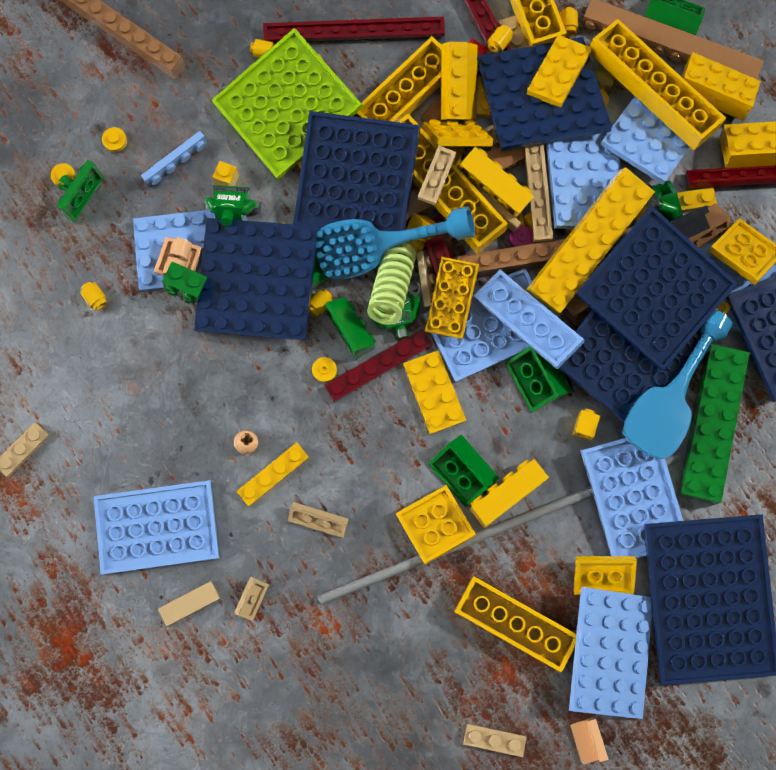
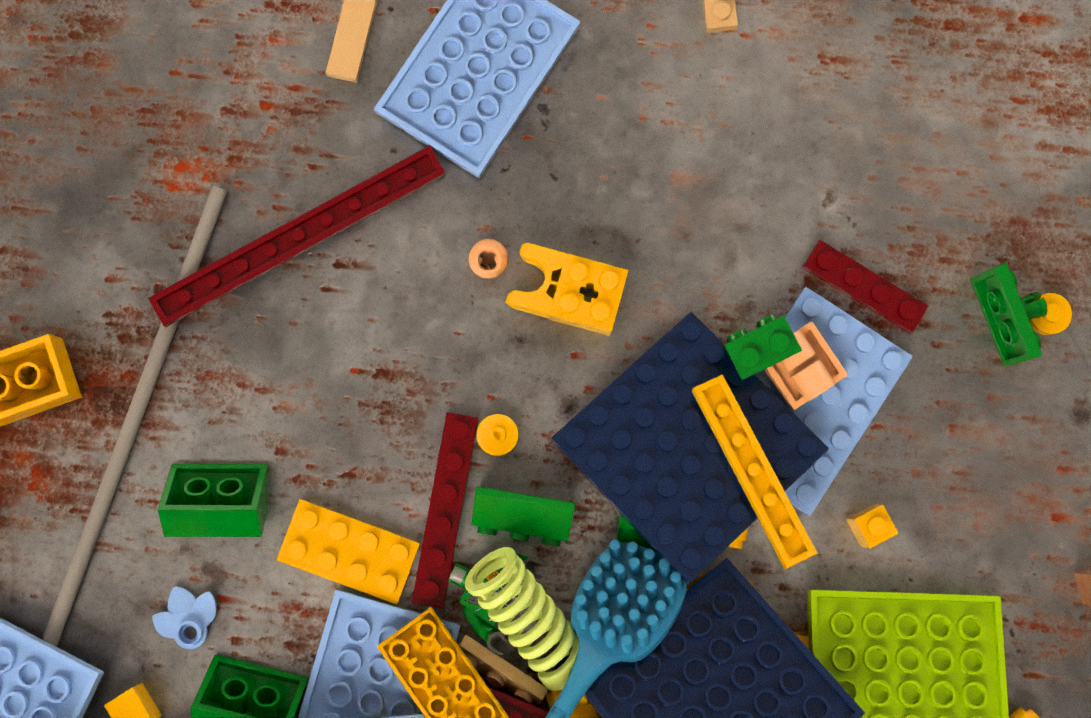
camera: 130 degrees right, 5 degrees up
yellow brick [80,282,108,311] -> none
yellow wheel [102,127,127,153] -> none
light blue plate [141,131,207,187] -> none
green torso [205,185,262,226] -> none
tan plate [234,576,269,621] -> none
yellow plate [236,442,309,507] -> none
tan plate [288,502,349,538] -> none
yellow brick [310,289,333,317] -> none
yellow plate [395,485,476,565] -> none
yellow brick [469,459,549,529] -> none
none -> dark red plate [148,146,445,327]
none -> light blue plate [152,586,217,649]
none -> yellow brick [505,243,628,336]
none -> yellow plate [692,374,818,570]
none -> dark red plate [802,240,929,334]

